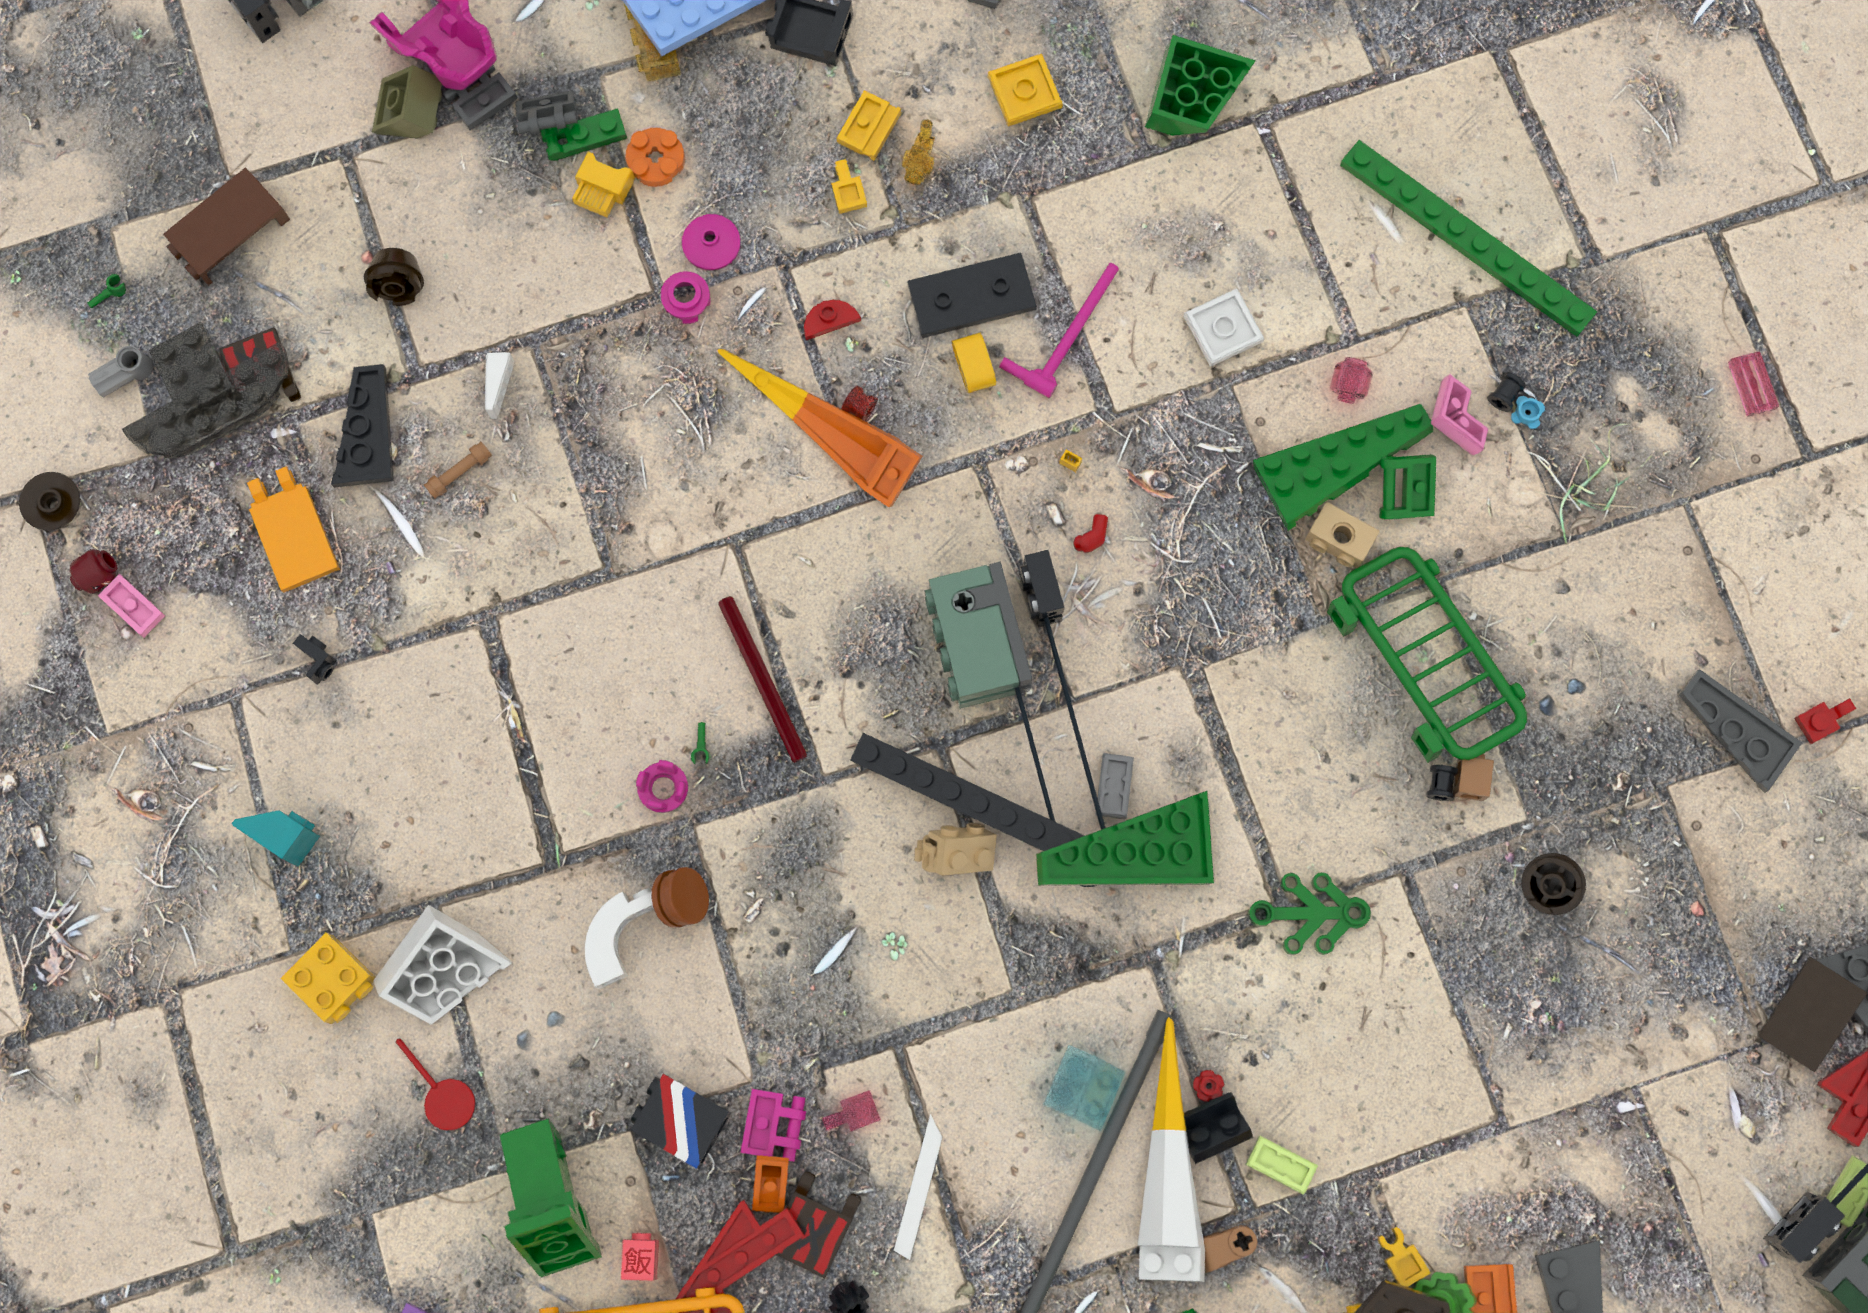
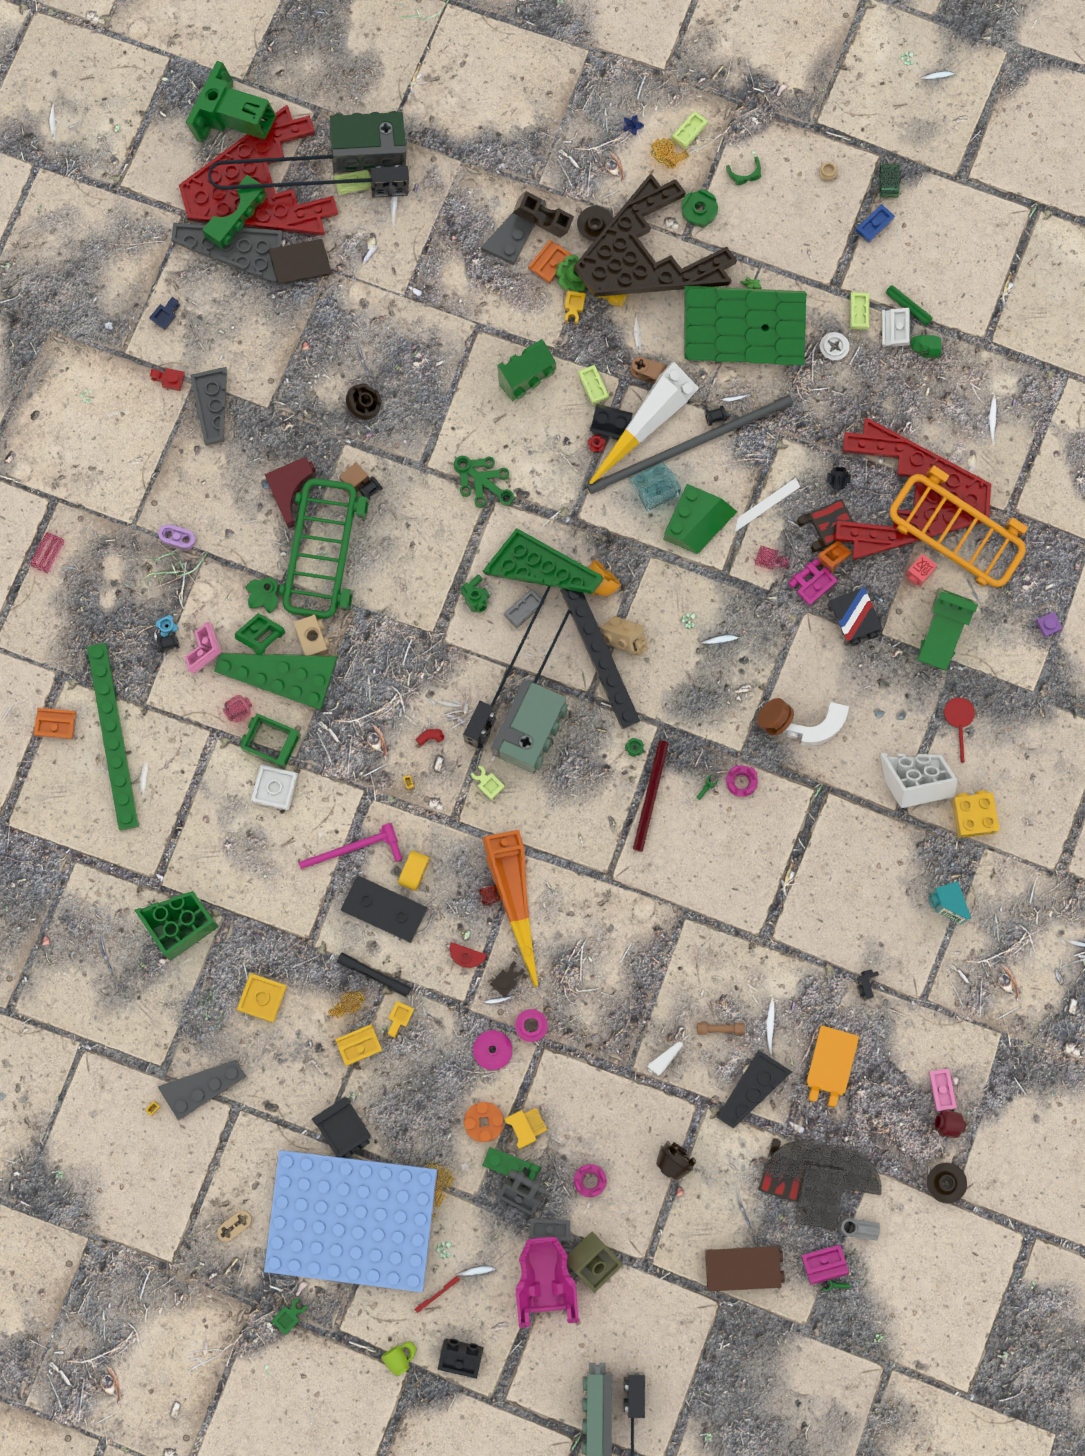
camera: 140 degrees left, 0 degrees up
none -> orange plate [33,708,77,739]
none -> lavender plate [158,524,196,550]
none -> green window [240,713,301,769]
none -> green plate [245,578,278,613]
none -> dark red arch [264,457,316,529]
none -> black piece [337,952,412,998]
none -> green piece [460,574,490,613]
none -> yellowish green plate [471,766,505,801]
none -> dark brown plate [490,961,525,998]
none -> green wedge [497,339,556,402]
none -> dark pink piece [574,1164,607,1198]
none -> light orange cylinder [588,560,621,597]
none -> green plate [625,738,644,757]
none -> green wedge [663,484,738,554]
none -> black bush [704,405,727,426]
none -> dark pink plate [802,1245,849,1285]

